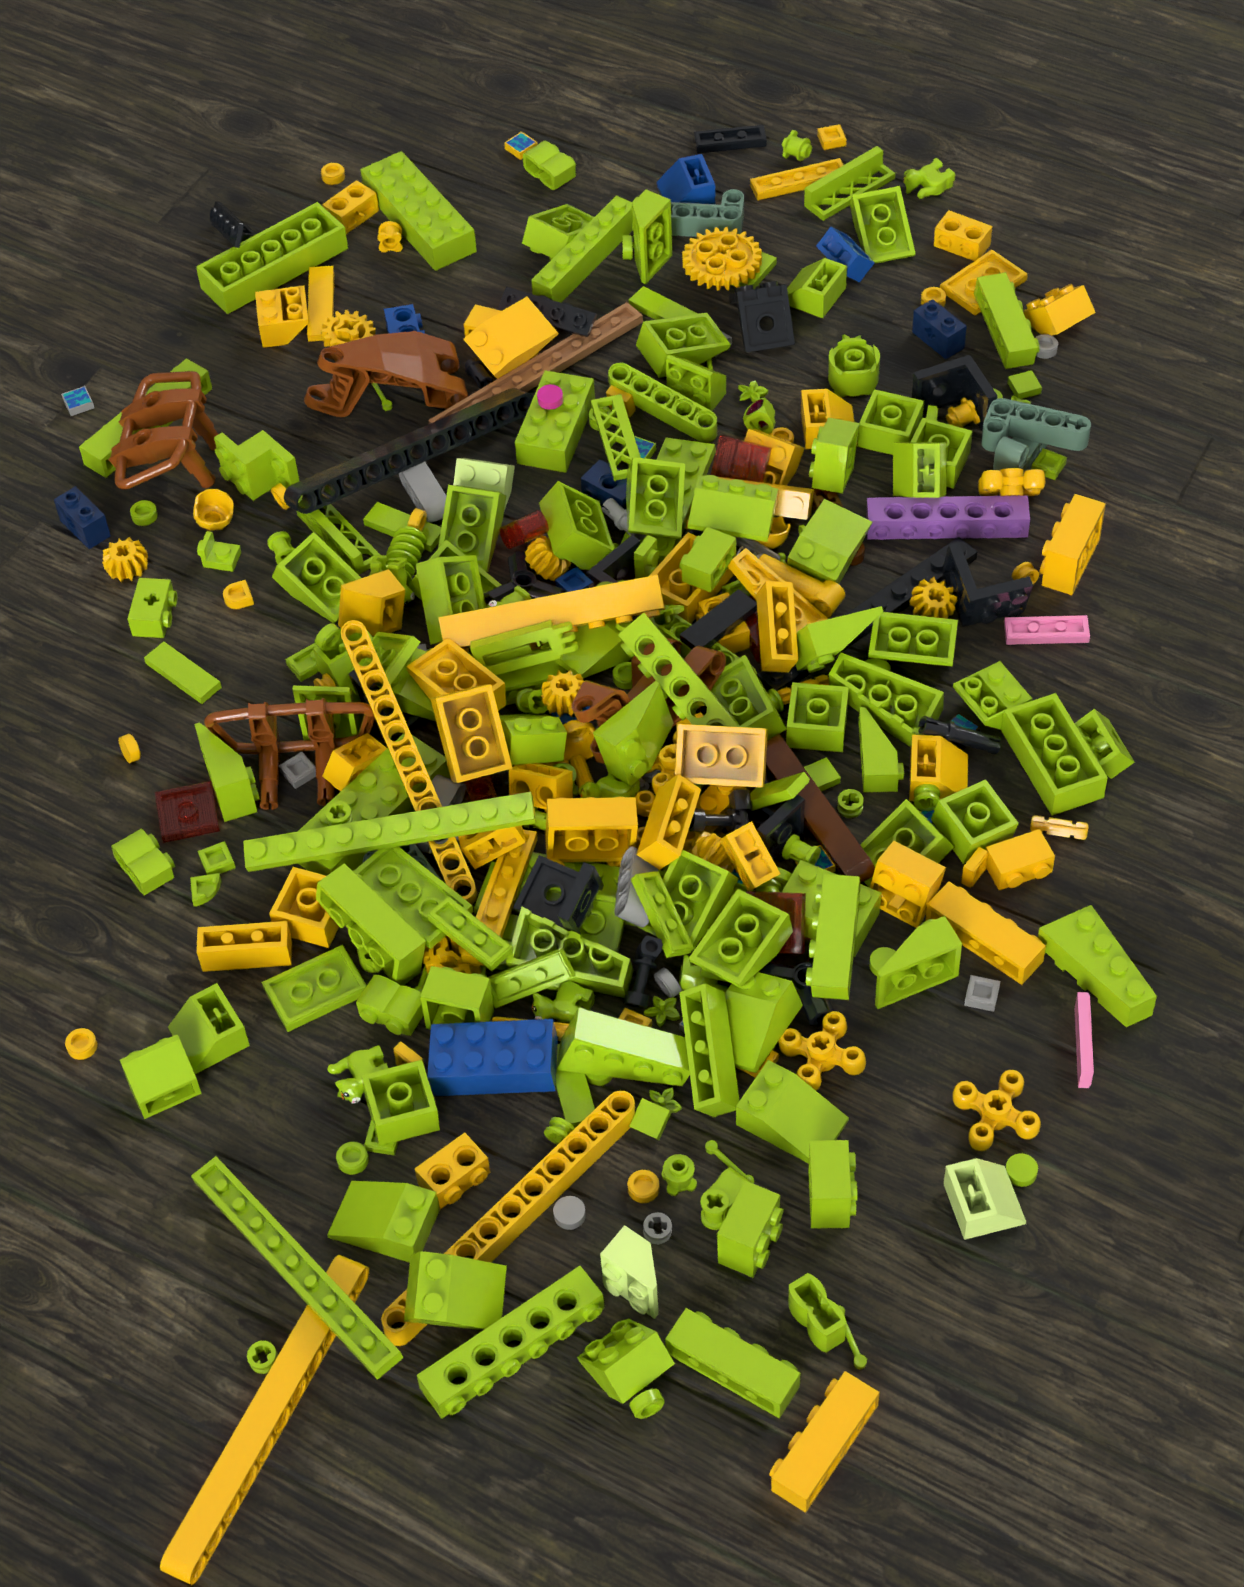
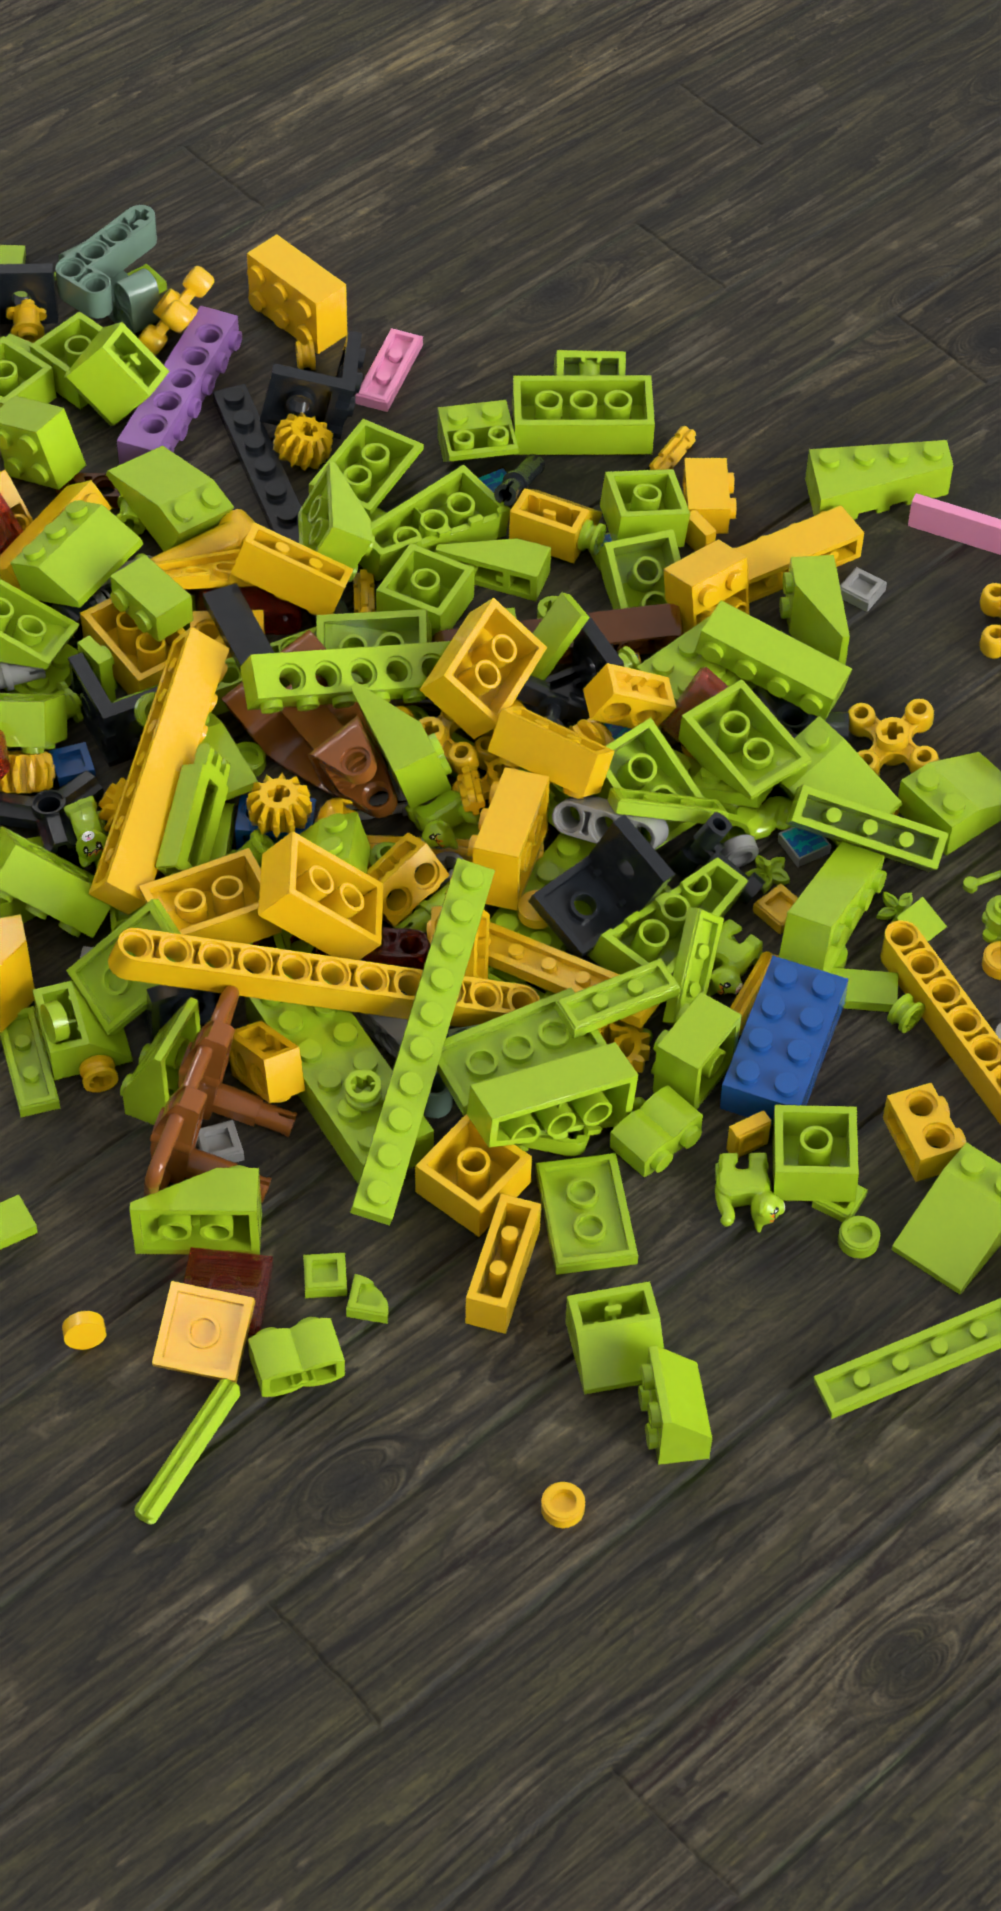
camera: 75 degrees left, 0 degrees up
none -> lime axle [134,1378,240,1525]
none -> yellow plate [152,1281,255,1383]
none -> yellow axle [457,766,486,816]

